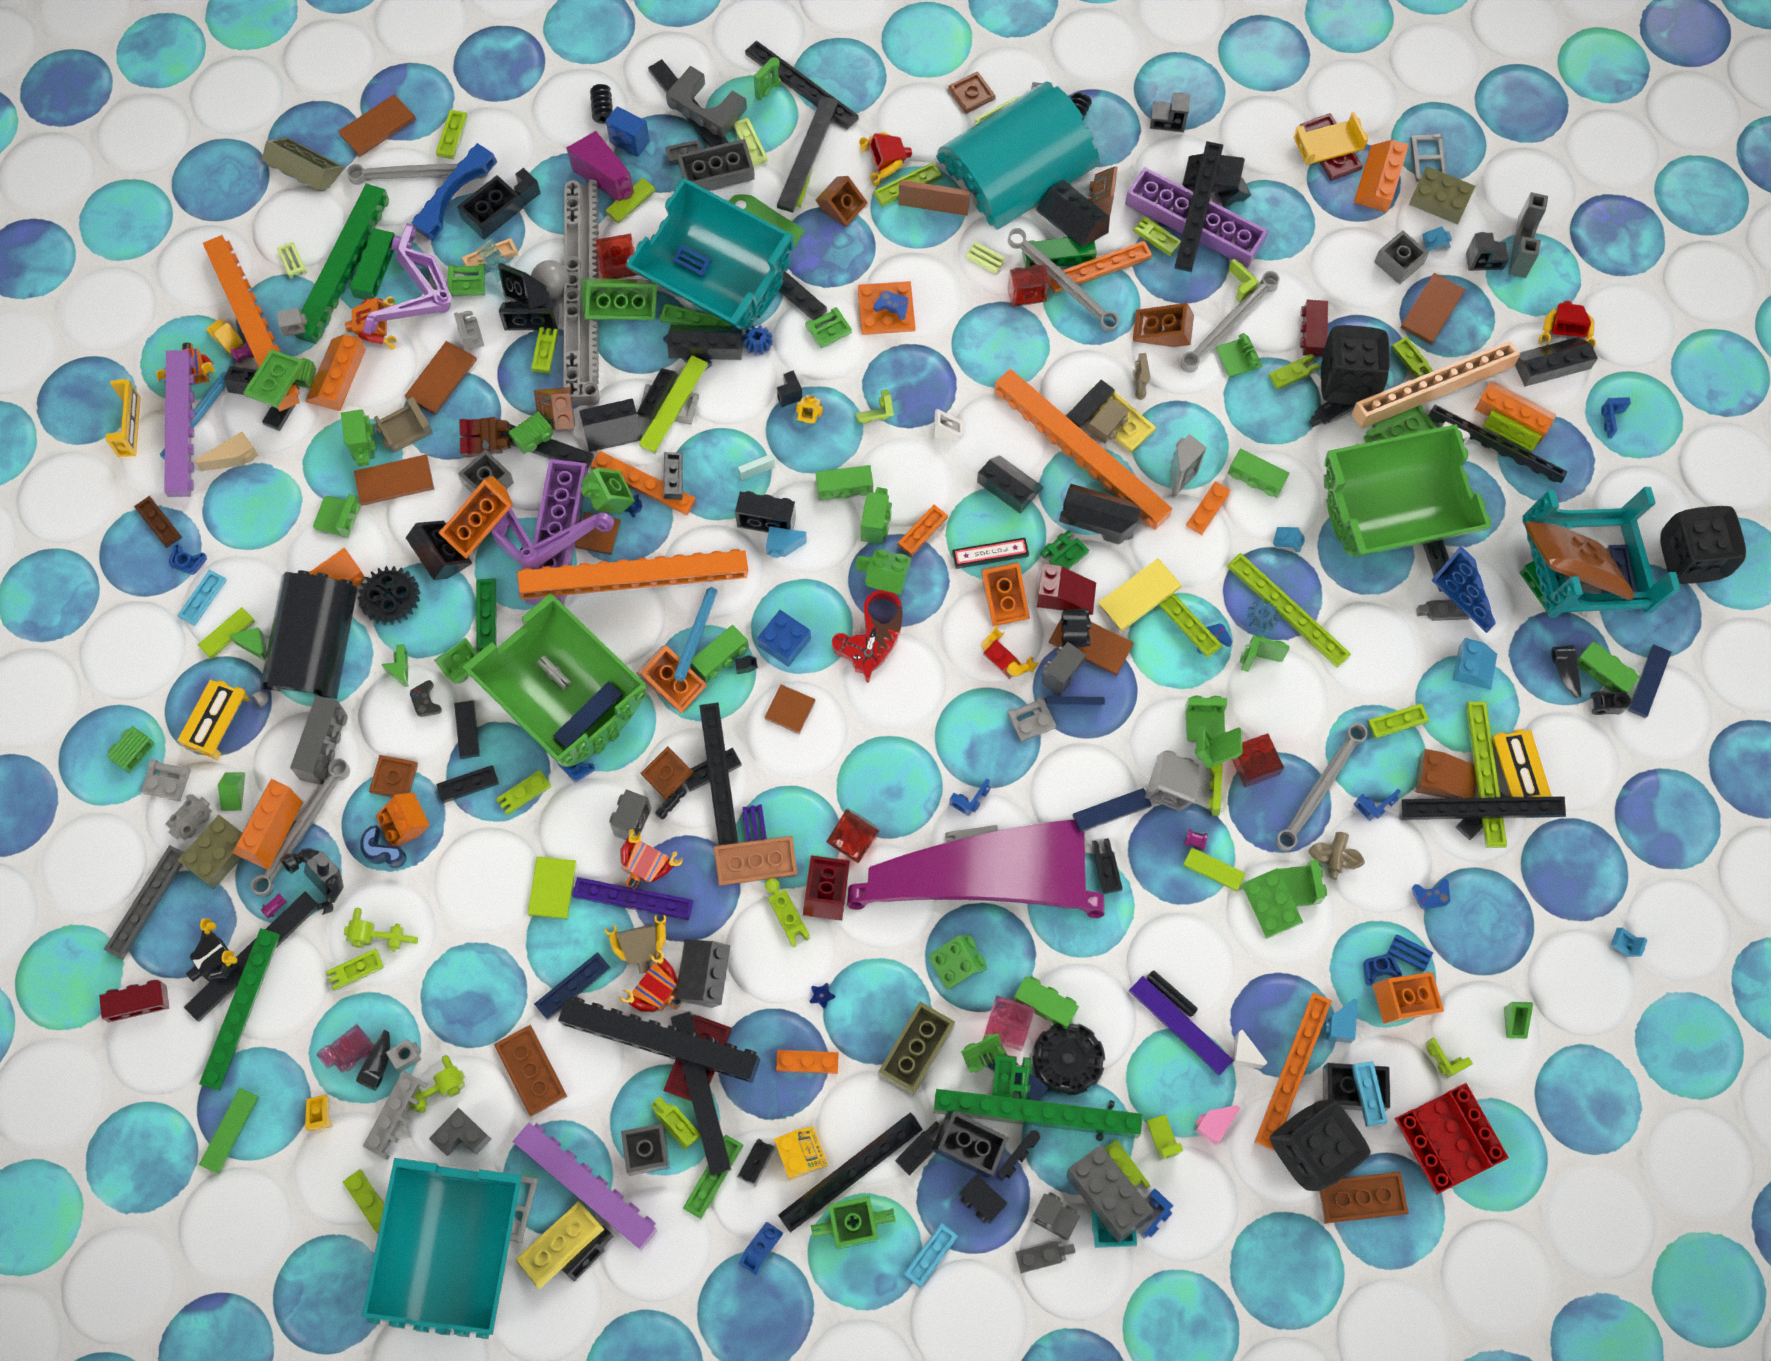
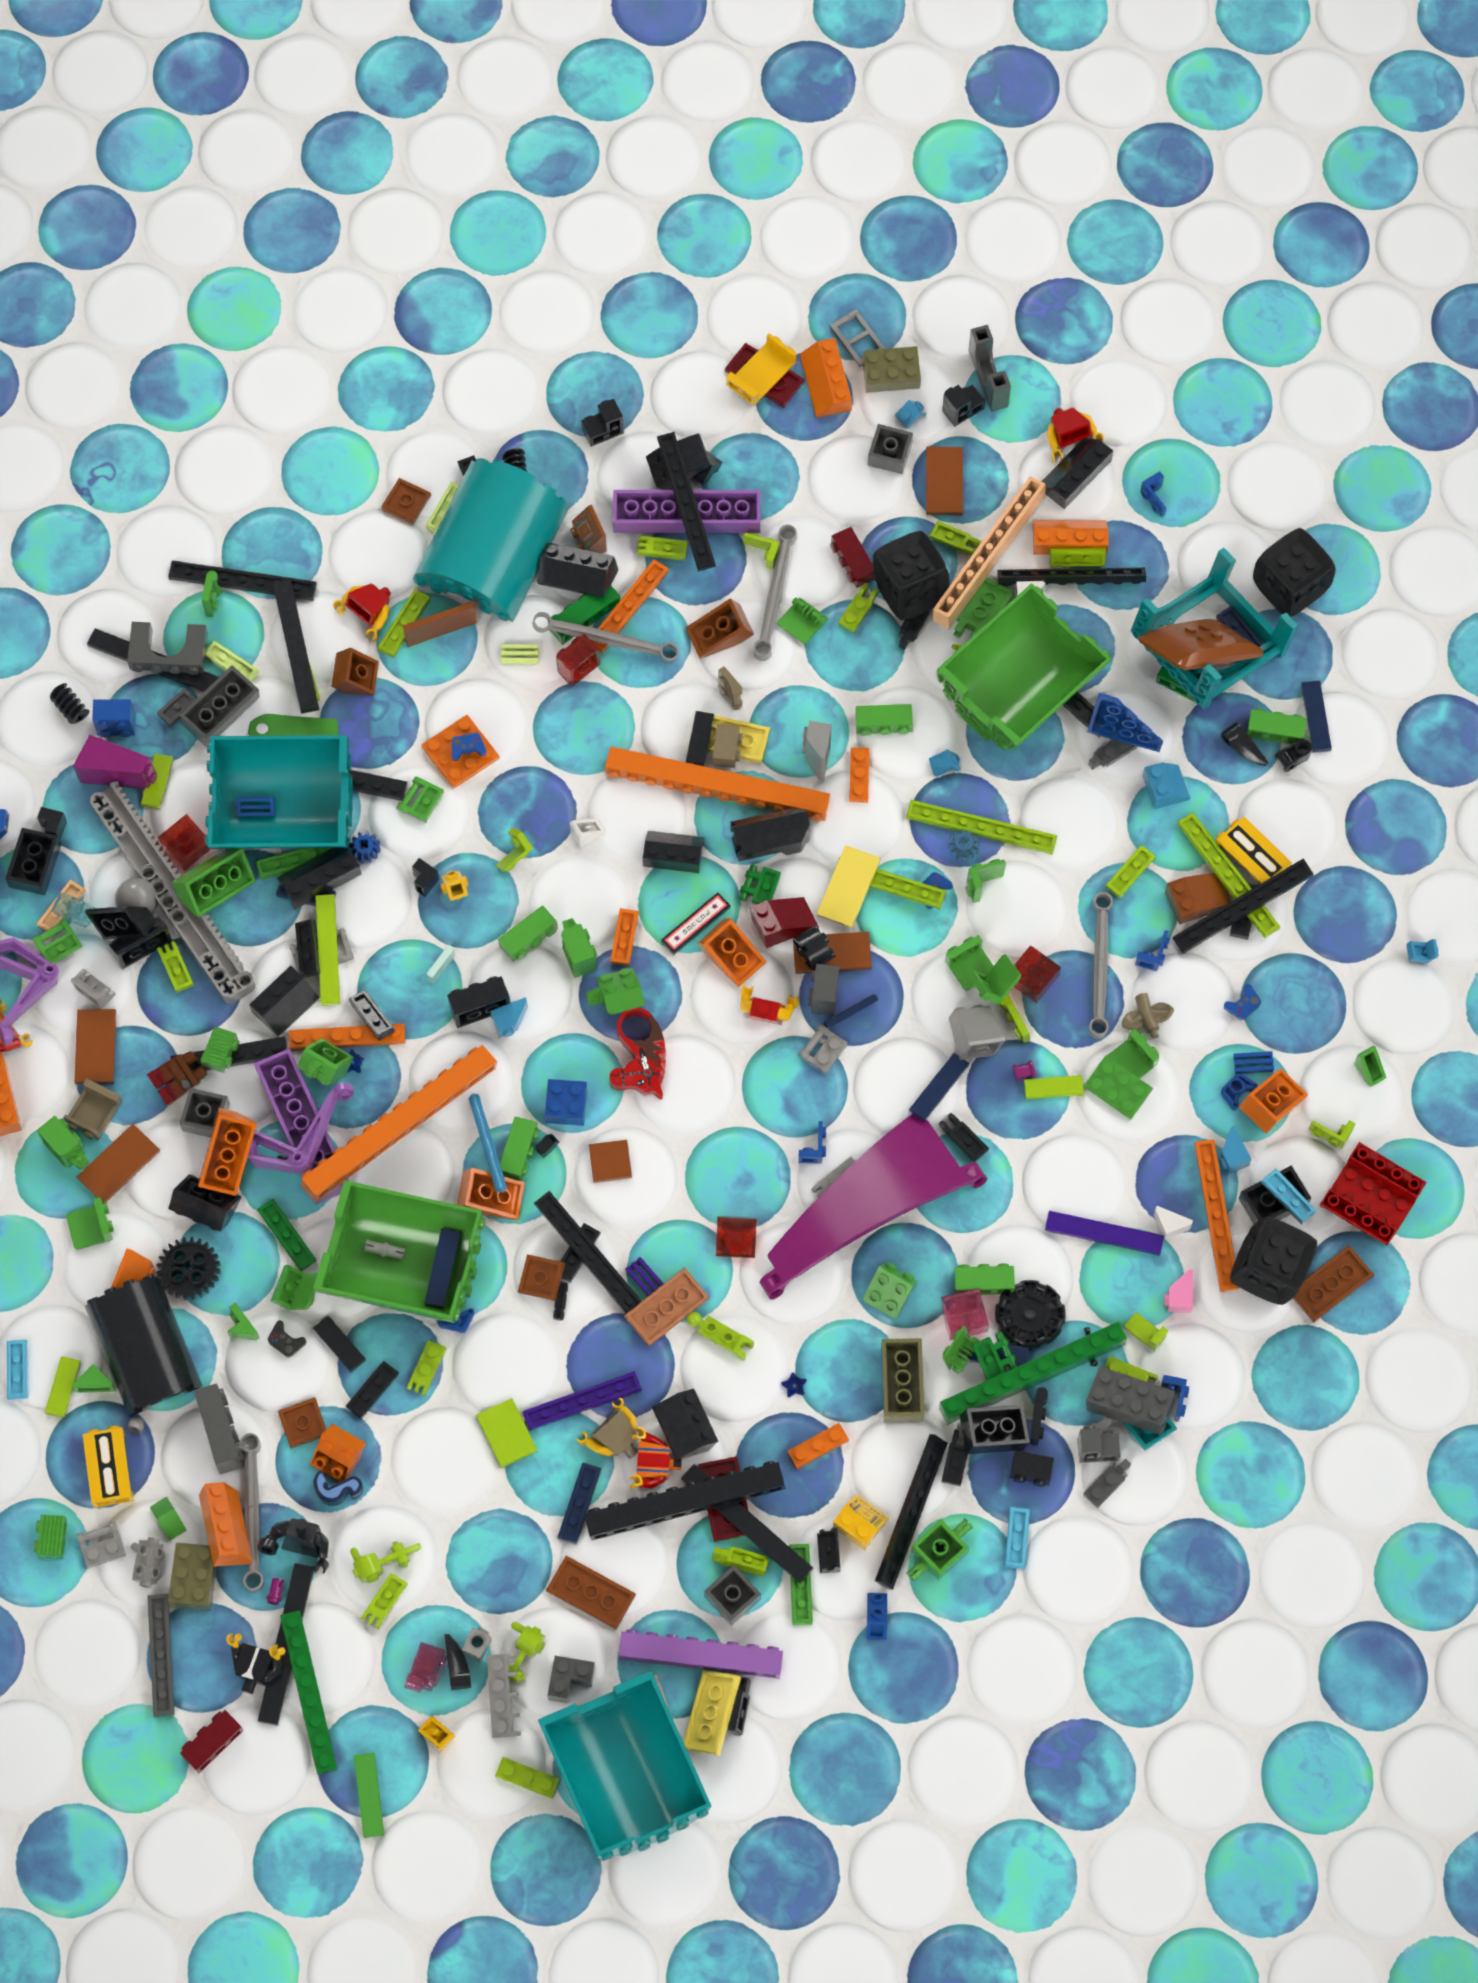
camera: 30 degrees left, 0 degrees up
dark orange slope [534,387,575,430] -> none
dark orange tile [575,512,621,555] -> none
dark grey brick [609,789,652,840] -> none
torso [620,829,683,889] -> none
dark red slope [803,855,850,921] -> none
black axle [1147,970,1198,1017] -> none

